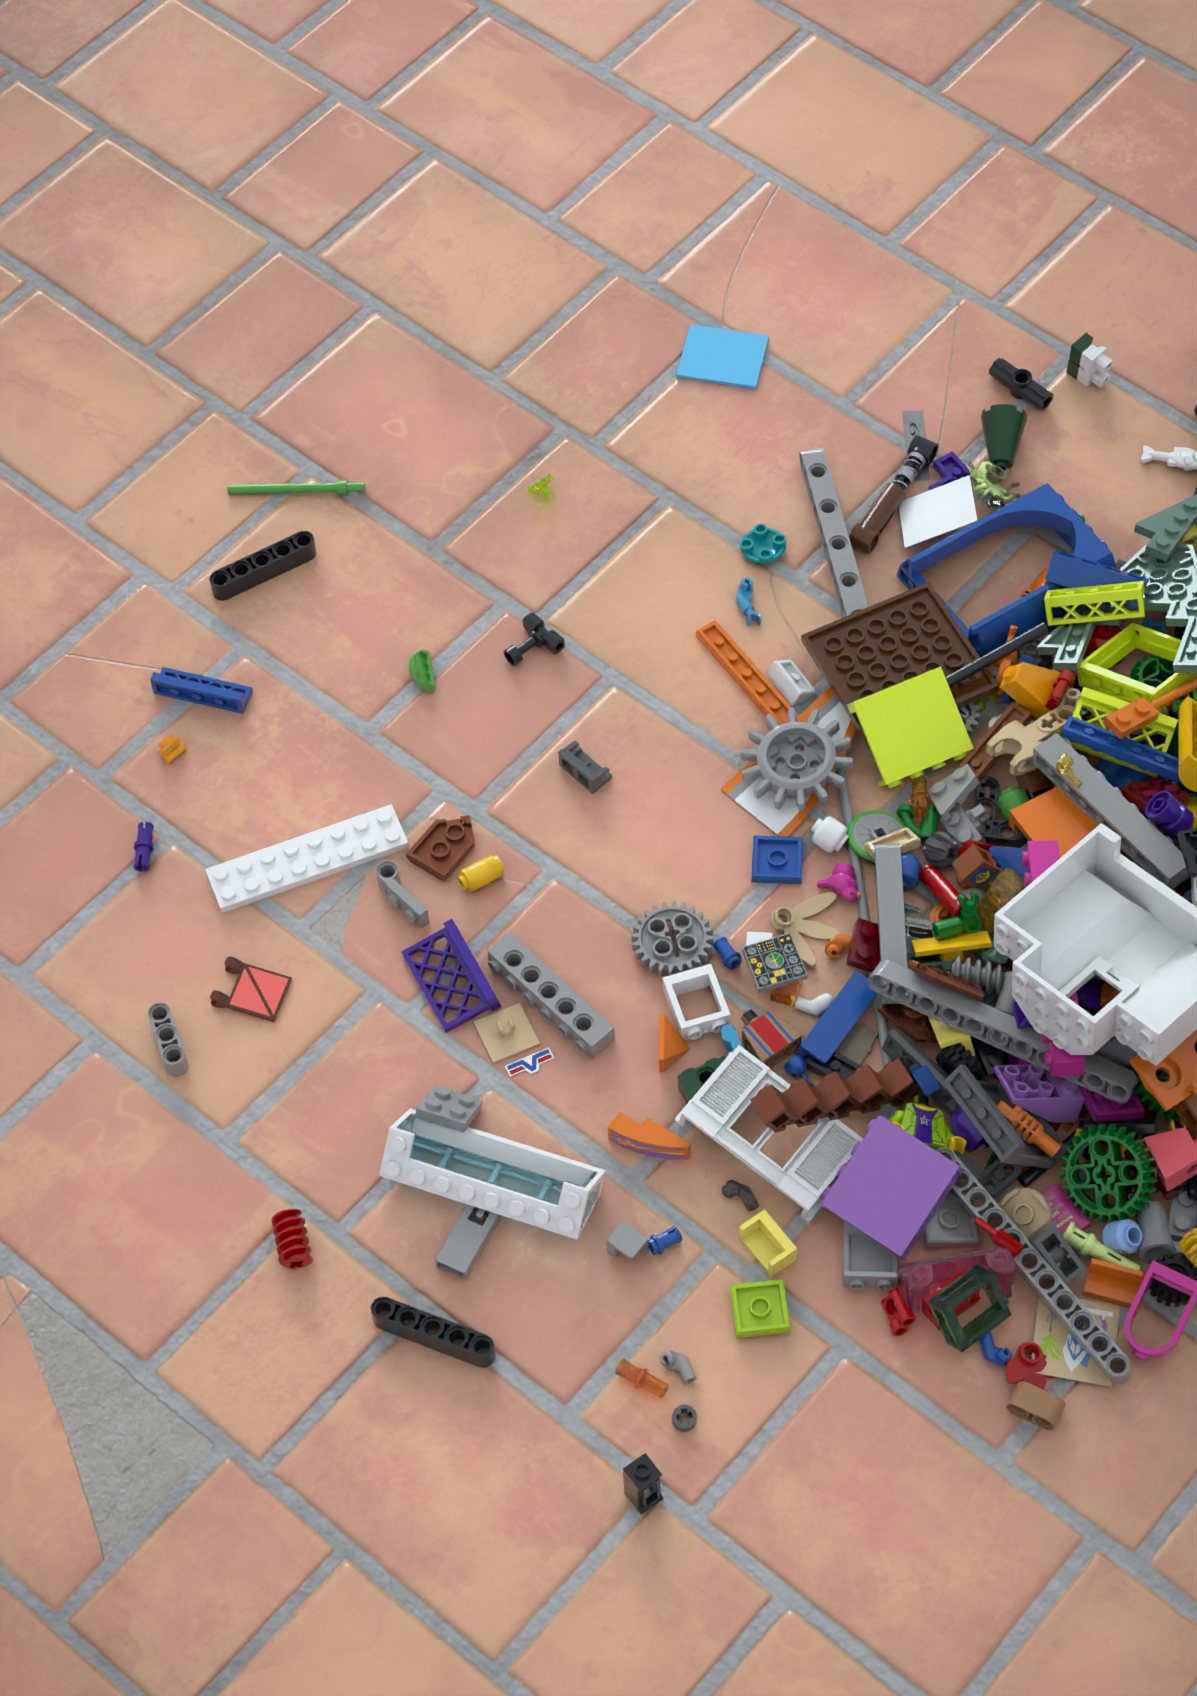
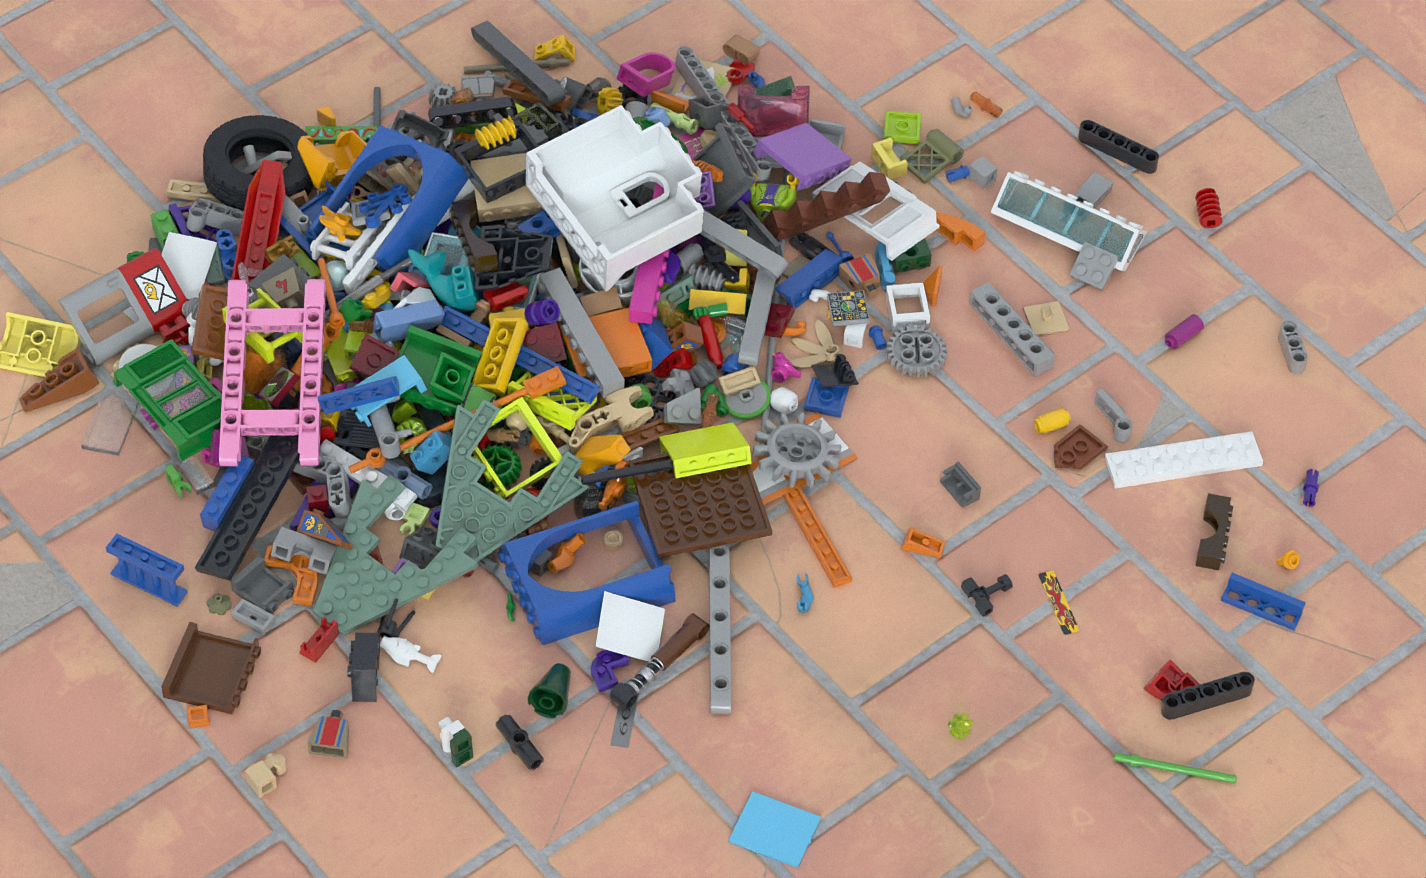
camera: 175 degrees left, 5 degrees down
flag [210,956,292,1022] -> none
dark purple fence [402,919,502,1033] -> none
bright green plate [409,650,435,693] -> none
sticker [505,1047,554,1077] -> none
black window [623,1453,663,1514] -> none
dark grey bush [672,1405,697,1432] -> none
teal dish [740,524,786,563] -> none
white slope [767,659,817,706] -> none
red piece [881,1288,916,1336] -> none
copper tile [908,960,984,1001] -> none
blue slope [911,1065,940,1096] -> none
animal [968,462,1021,508] -> none
neon yellow fence [1044,581,1145,626] -> none
red piece [1045,670,1075,710] -> none
blue panel [1046,550,1149,609] -> none
clear yellow hand [1056,754,1082,787] -> none
none -> black hinge [811,354,859,388]
none -> olive piece [900,129,964,184]
none -> orange slope [901,527,946,559]
none -> sticker [1039,571,1079,635]
none -> red slope [1143,659,1200,700]
none -> magenta brick [1164,314,1204,349]
none -> dark brown arch [1196,493,1233,570]

